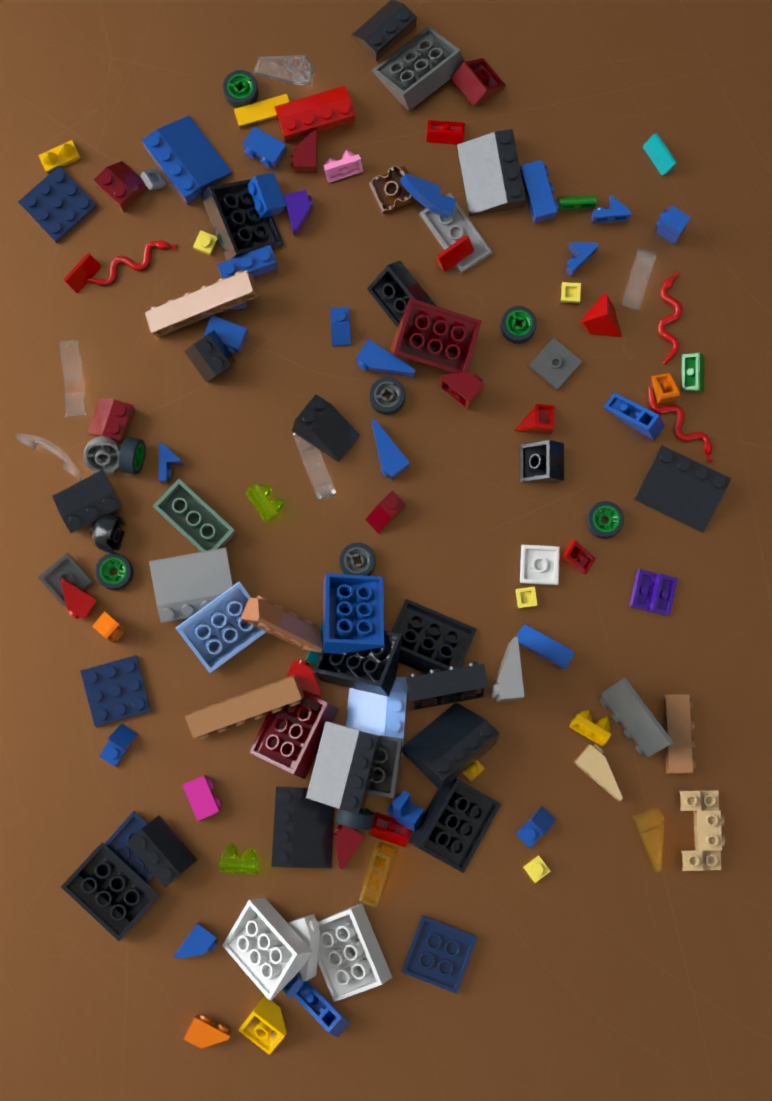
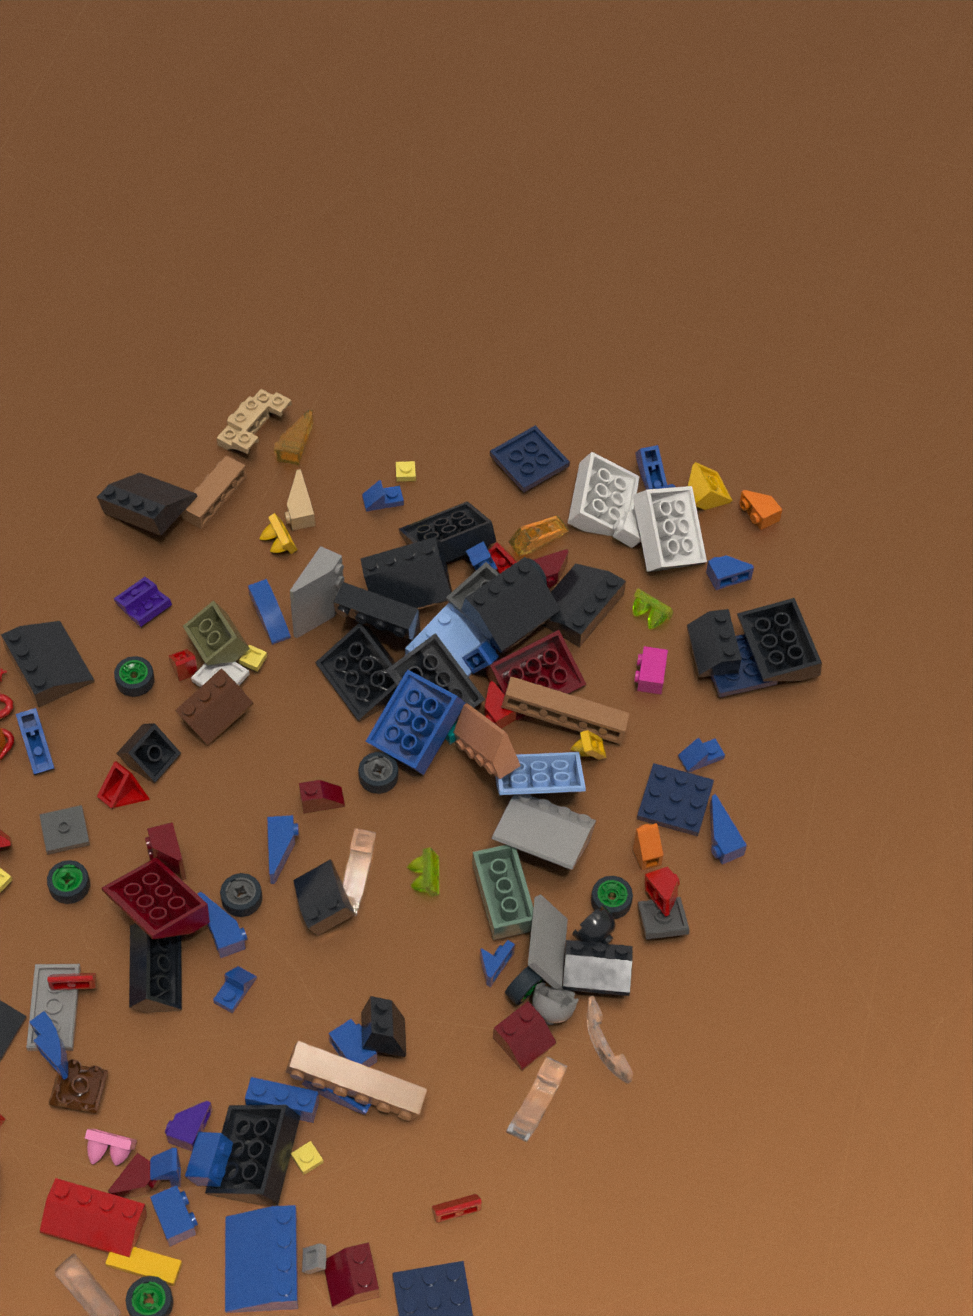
camera: 150 degrees left, 25 degrees down
red animal [87,240,177,285] -> none
dark grey slope [599,678,673,757] -> none
none -> black slope [97,472,197,535]
none -> blue slope [150,1148,181,1187]
none -> reddish brown slope [175,668,254,746]
none -> olive slope [183,600,250,665]
none -> blue slope [462,640,499,674]
none -> light grey tile [528,894,568,989]
none -> yellow tile [570,730,607,760]
none -> blue slope [710,794,747,865]

